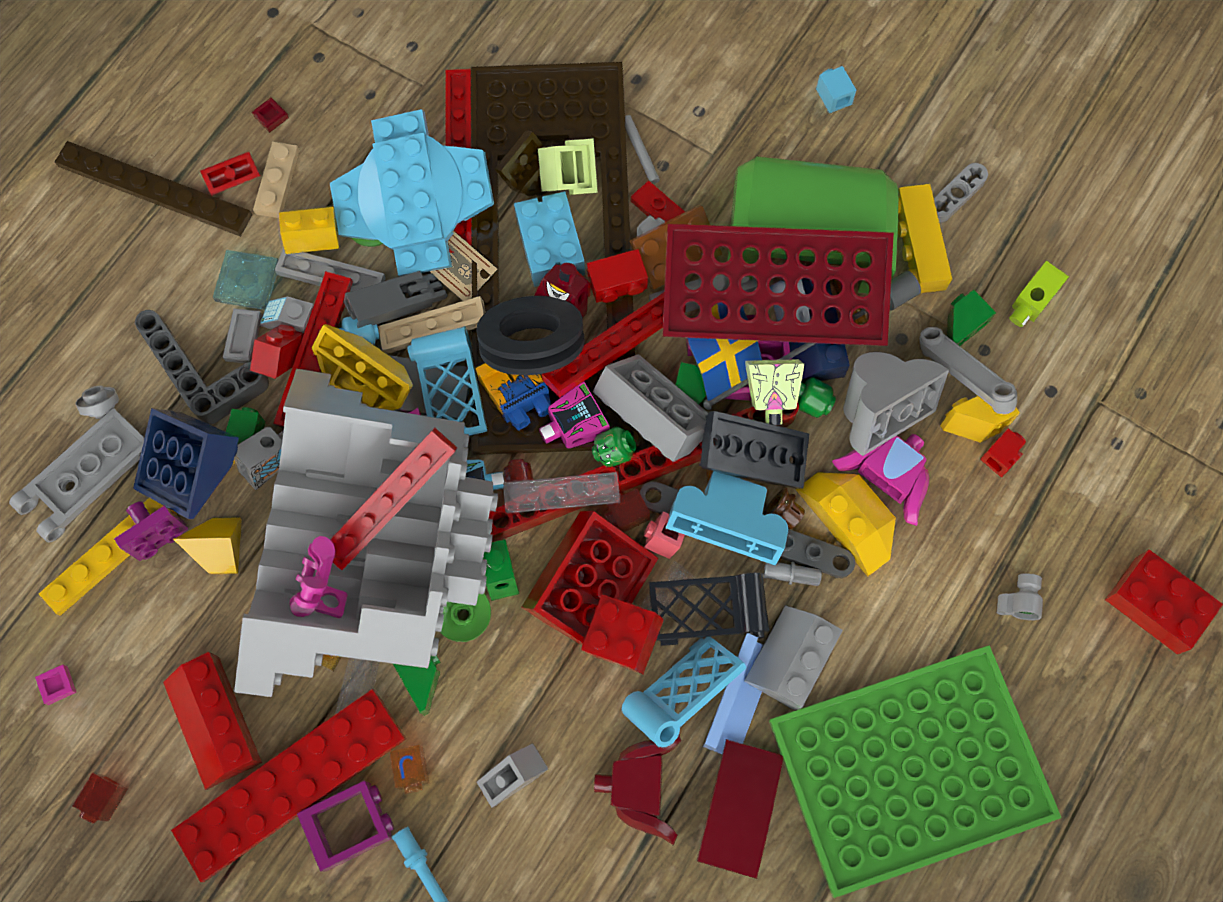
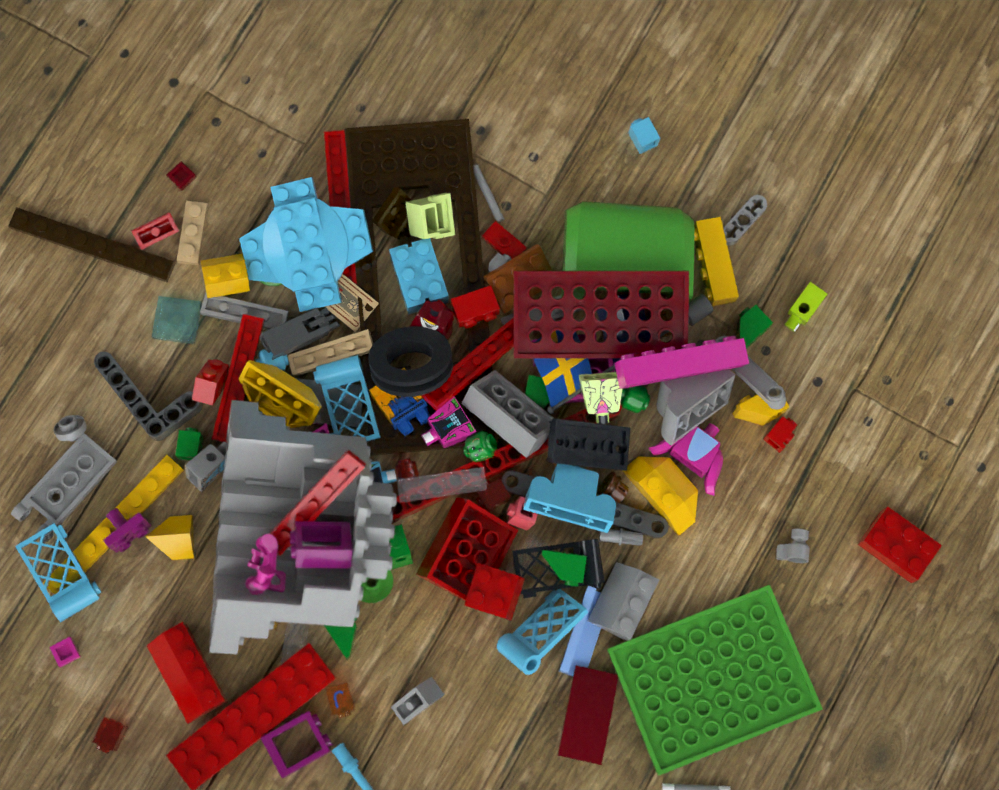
camera: 10 degrees left, 5 degrees up
dark blue slope [133,408,239,519] -> none
light grey tile [223,308,262,363] -> none
light grey slope [259,296,314,333] -> none
dark red torso [594,734,682,846] -> none
none -> medium azure piece [15,523,102,622]
none -> magenta window [290,521,352,568]
none -> green slope [542,550,587,586]
none -> dark pink brick [614,336,749,389]

